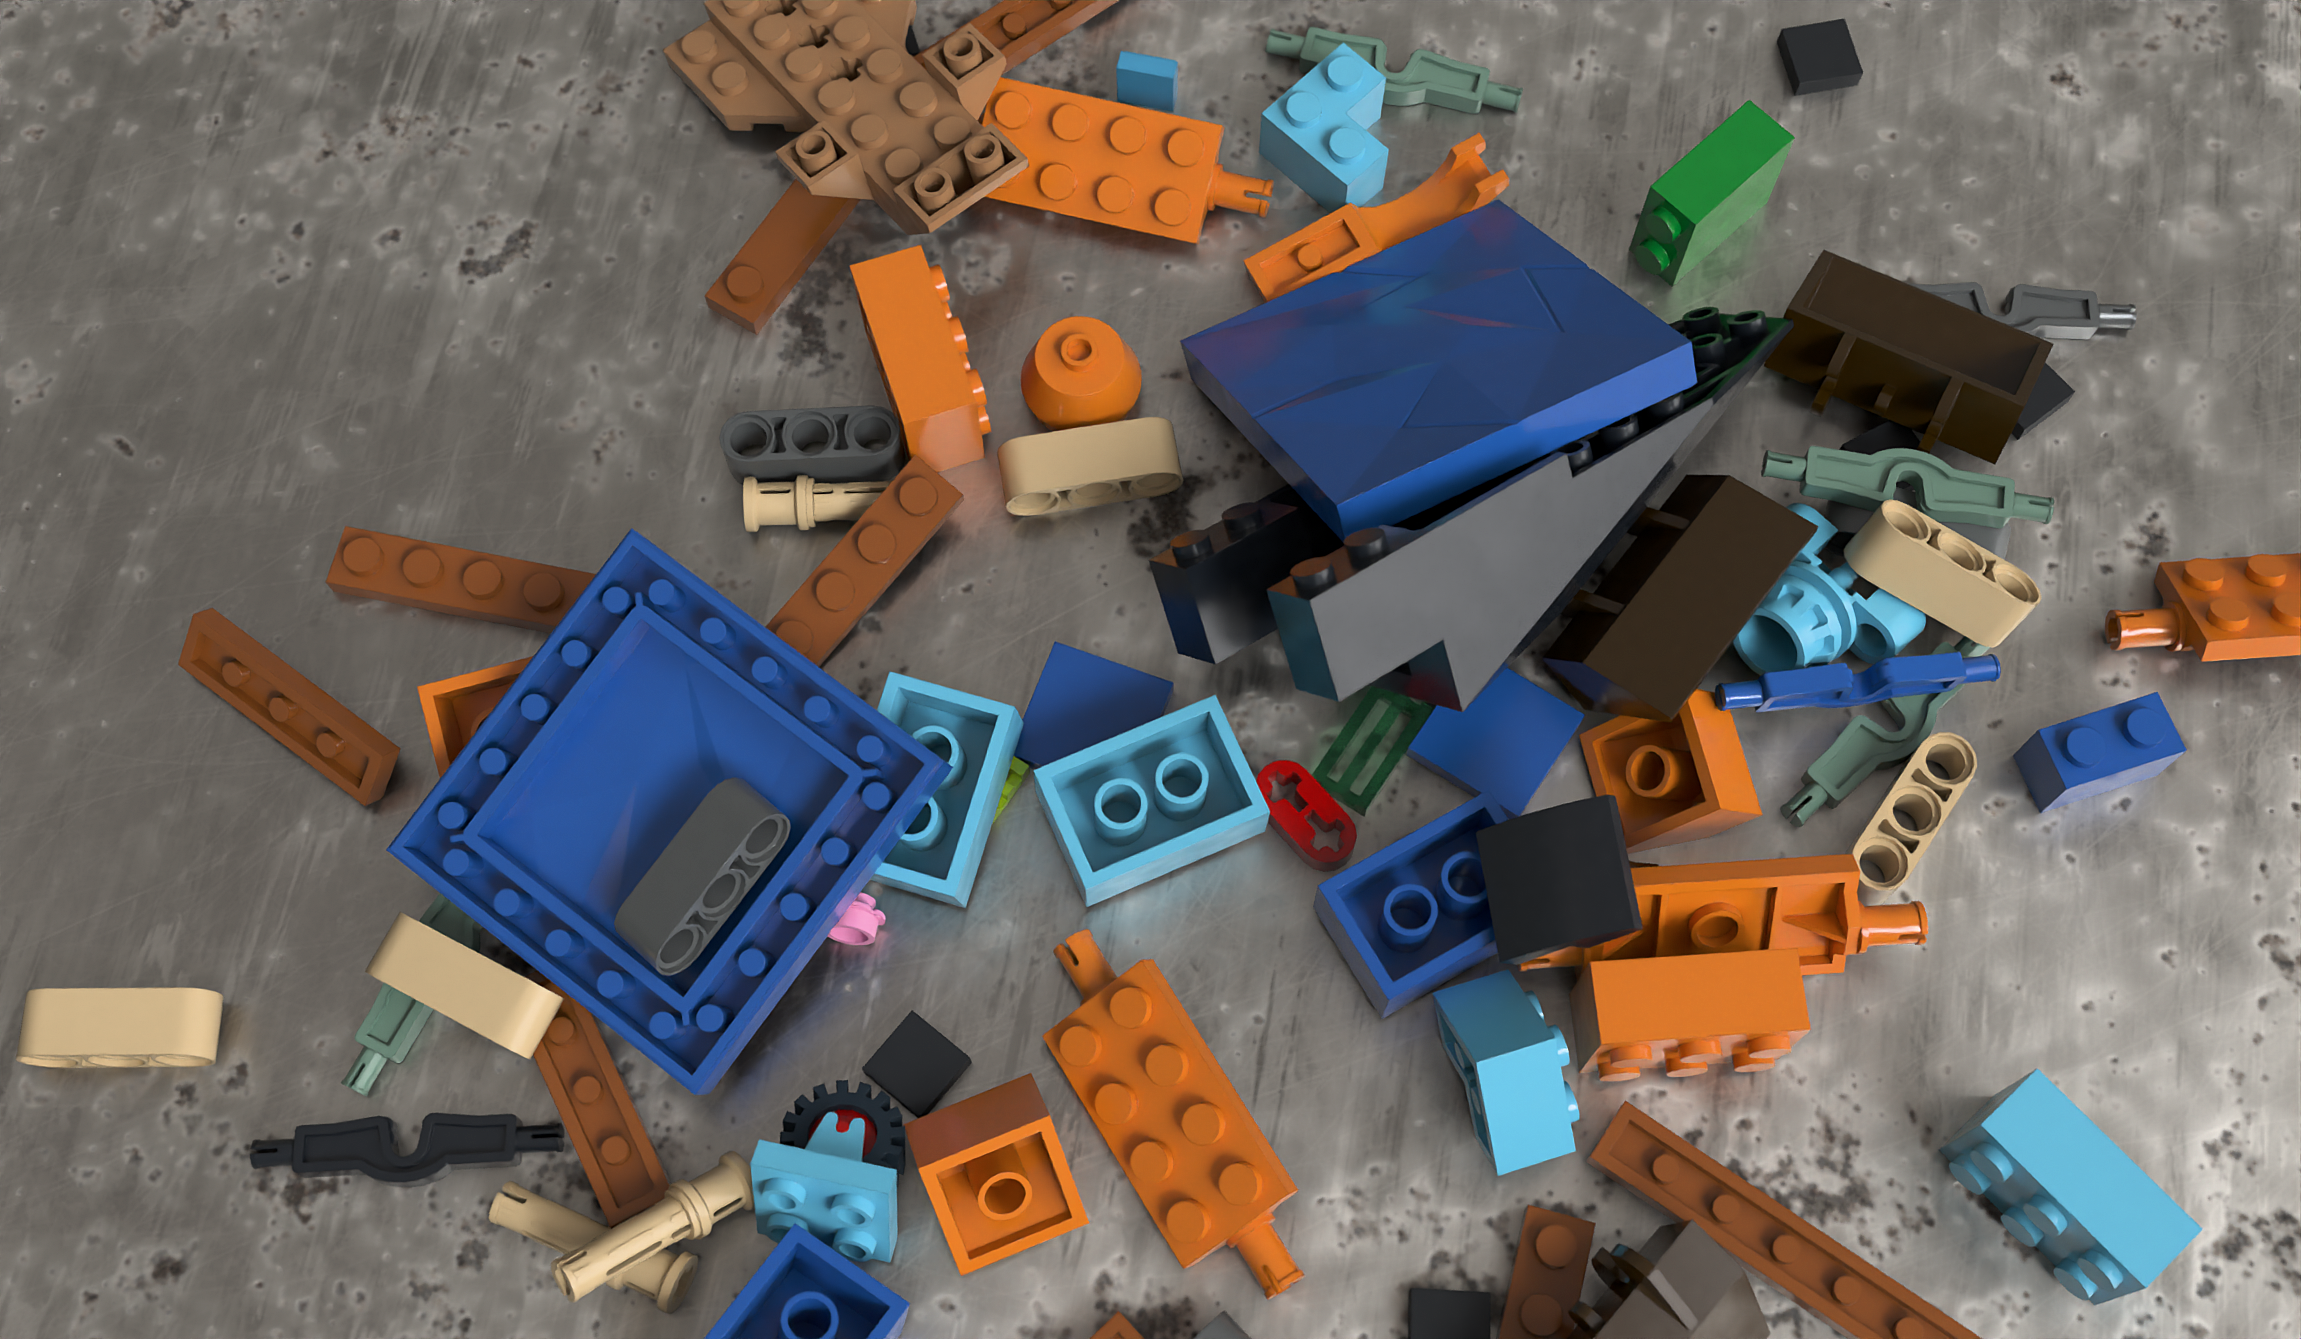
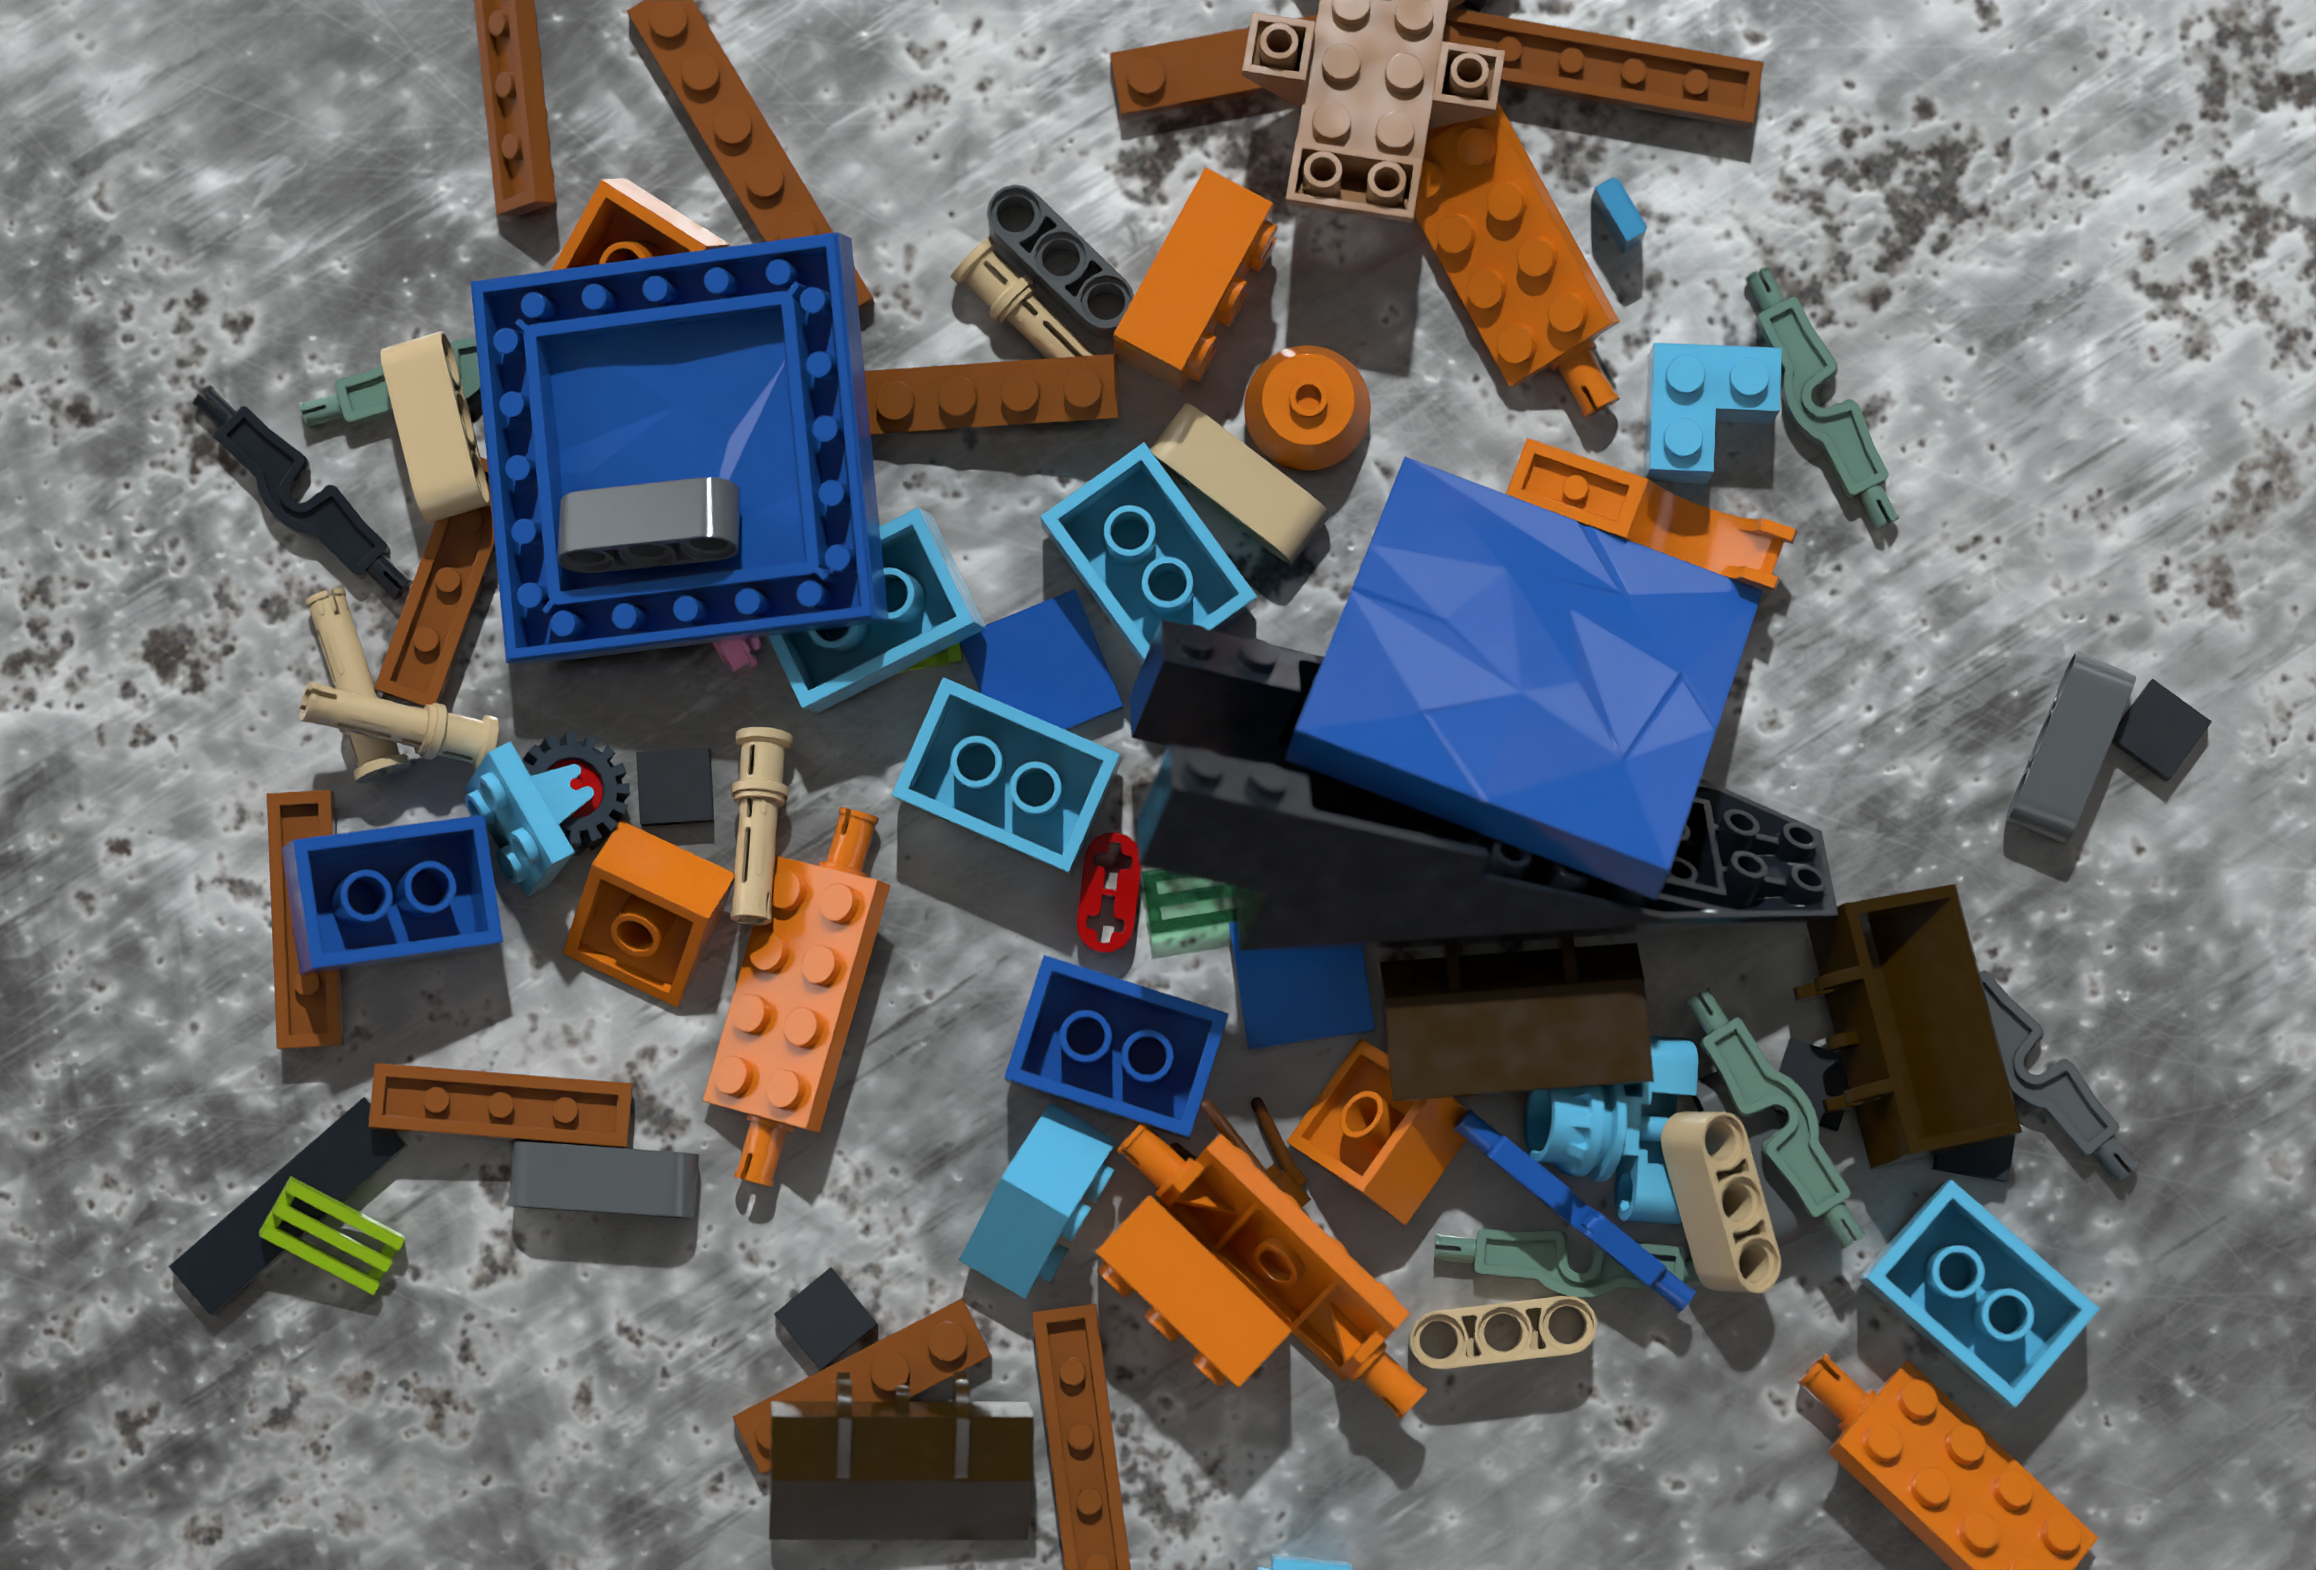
camera: 50 degrees right, 15 degrees up
tan beam [16,987,224,1068] -> none
black slope [1476,795,1643,965] -> none
green brick [1629,100,1795,287] -> none
blue brick [2013,692,2187,813] -> none
none -> tan pin [730,727,793,925]
none -> medium azure brick [1040,442,1257,665]
none -> medium azure brick [1858,1180,2100,1407]
none -> dark grey beam [2006,651,2136,845]

